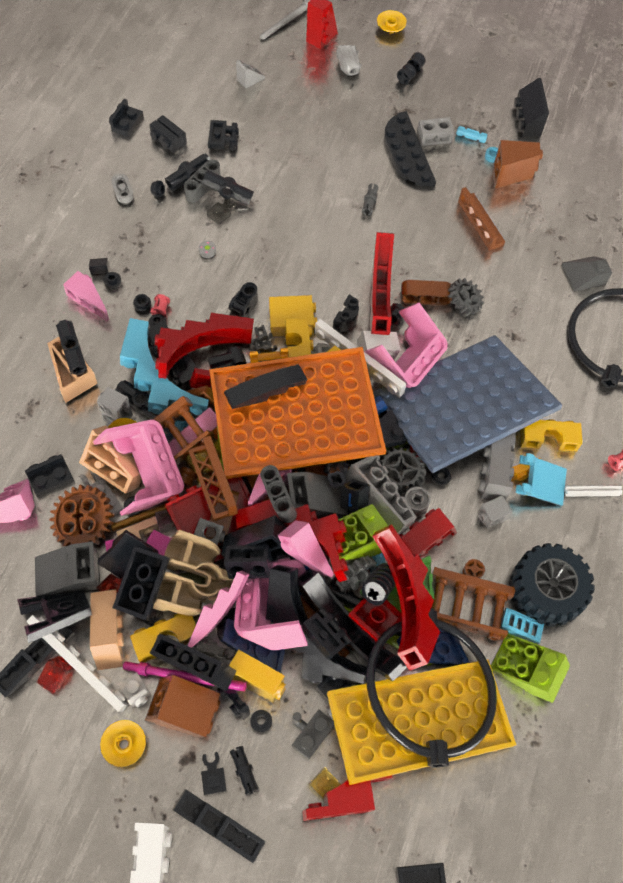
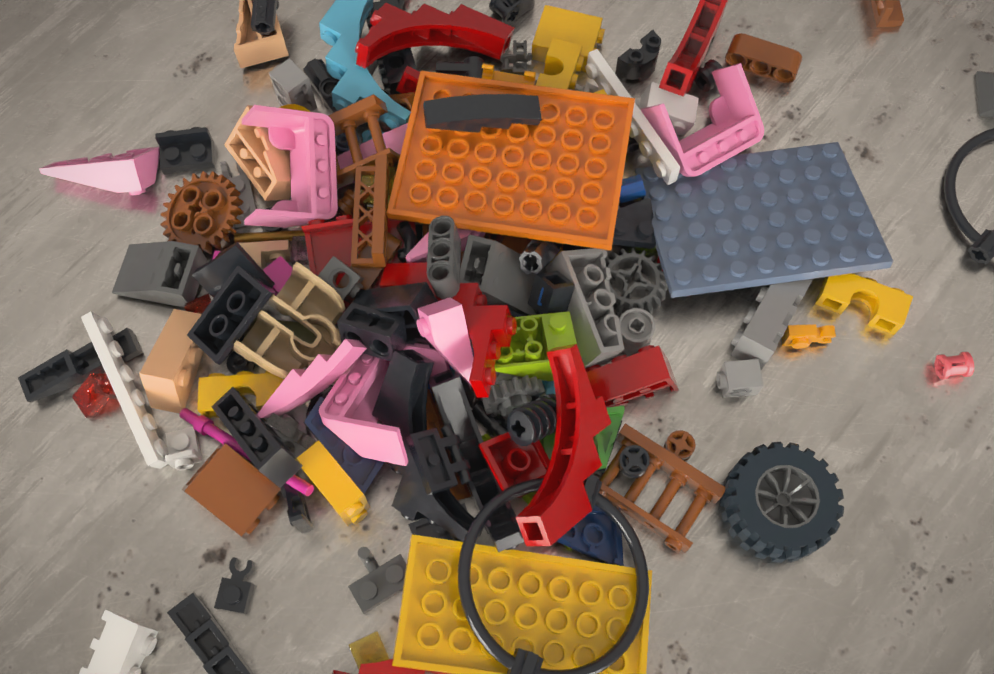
camera: 25 degrees right, 5 degrees up
black wing [17,590,92,644] -> none
yellow dish [100,720,146,767] -> none
black pin [230,746,259,796] -> none
black plate [250,710,272,733] -> none
black plate [432,467,451,486] -> none
dark grey gear [448,278,484,315] -> none
lime slope [491,634,570,703] -> none
medium azure slope [501,608,544,644] -> none
medium azure flag [516,453,567,506] -> none
white axle [564,485,622,497] -> none
none -> black arm [396,221,418,263]
none -> black wheel [618,445,650,478]

